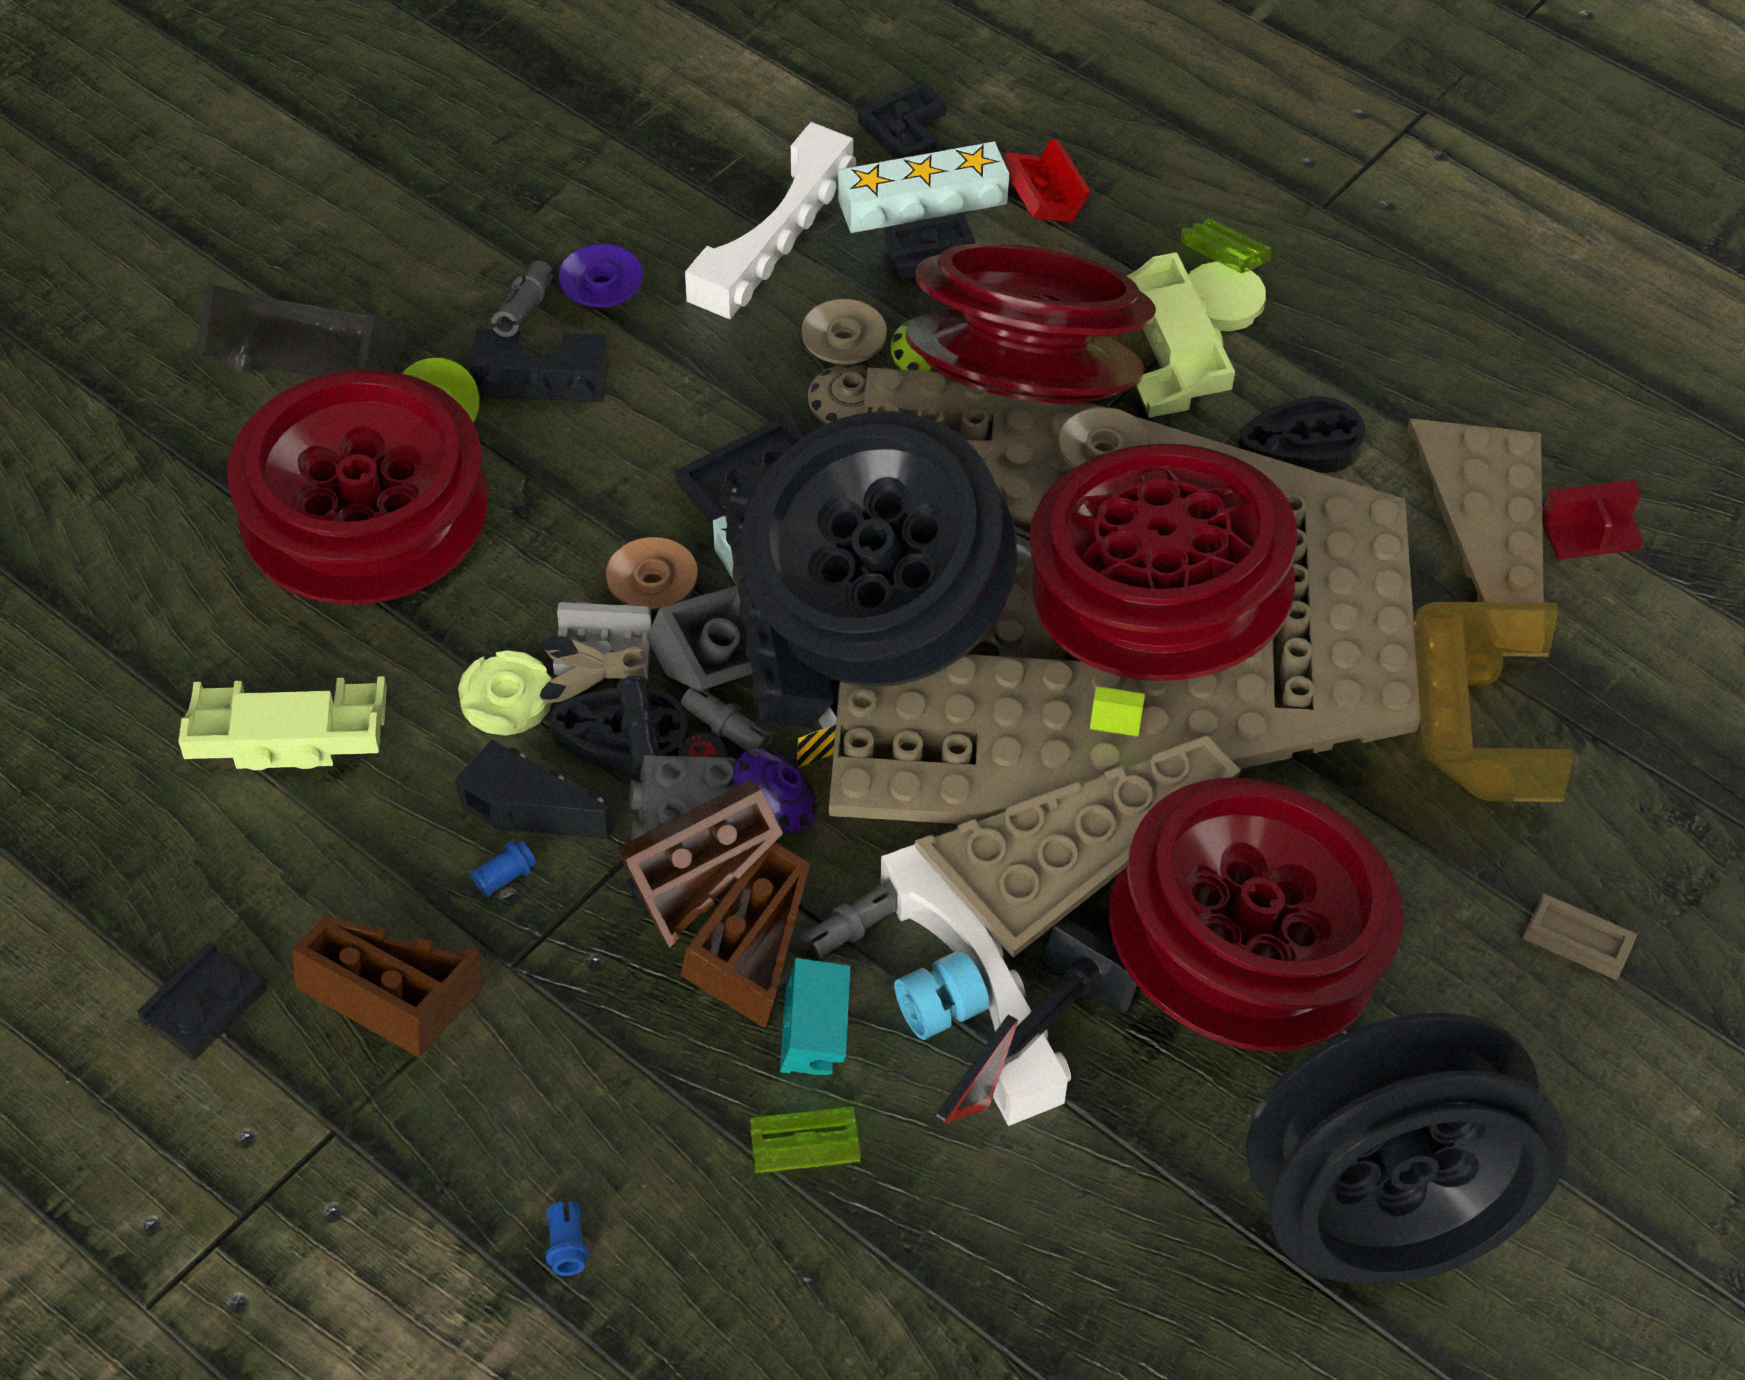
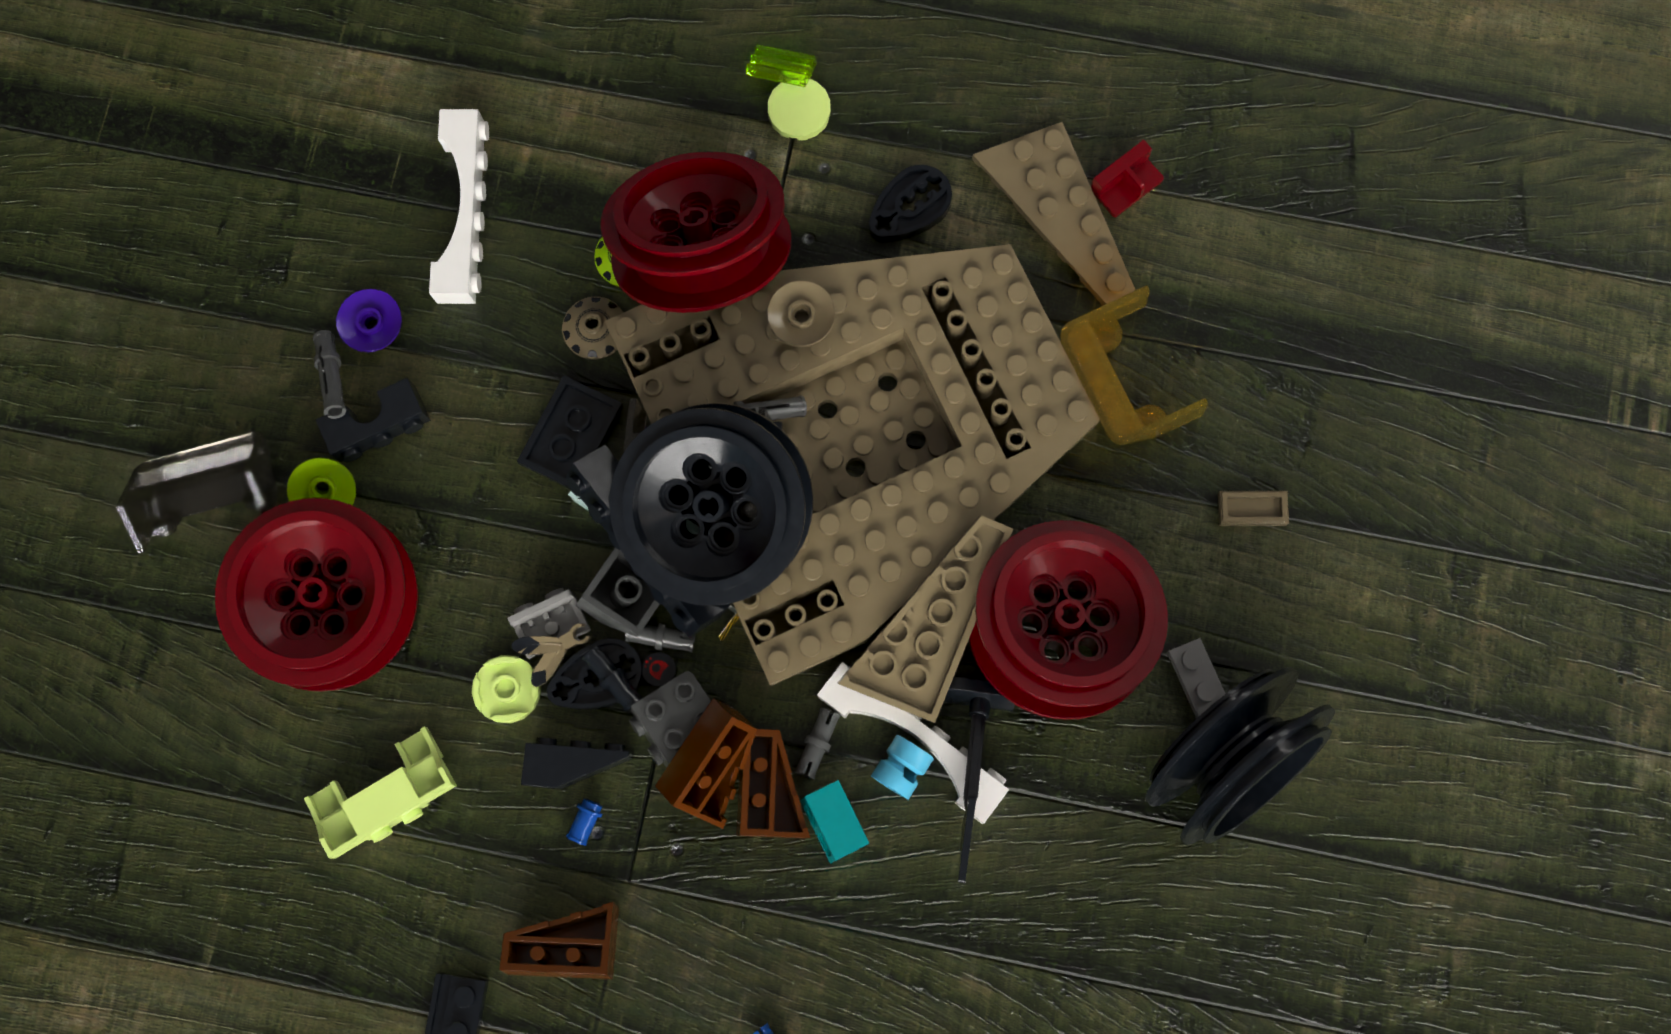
camera: 20 degrees left, 25 degrees up
medium nougat dish [606,537,698,612] -> none
dark purple dish [733,748,817,833] -> none
clear neon green tile [749,1106,860,1174] -> none
dark tan dish [801,299,887,364] -> none
light aqua brick [838,142,1009,233] -> none
black plate [858,81,946,159] -> none
black plate [884,213,975,281] -> none
red bracket [1003,139,1090,223] -> none
dark red wheel [1030,444,1297,681] -> none
lime tile [1090,686,1145,737] -> none
yellowish green bracket [1127,252,1235,418] -> none

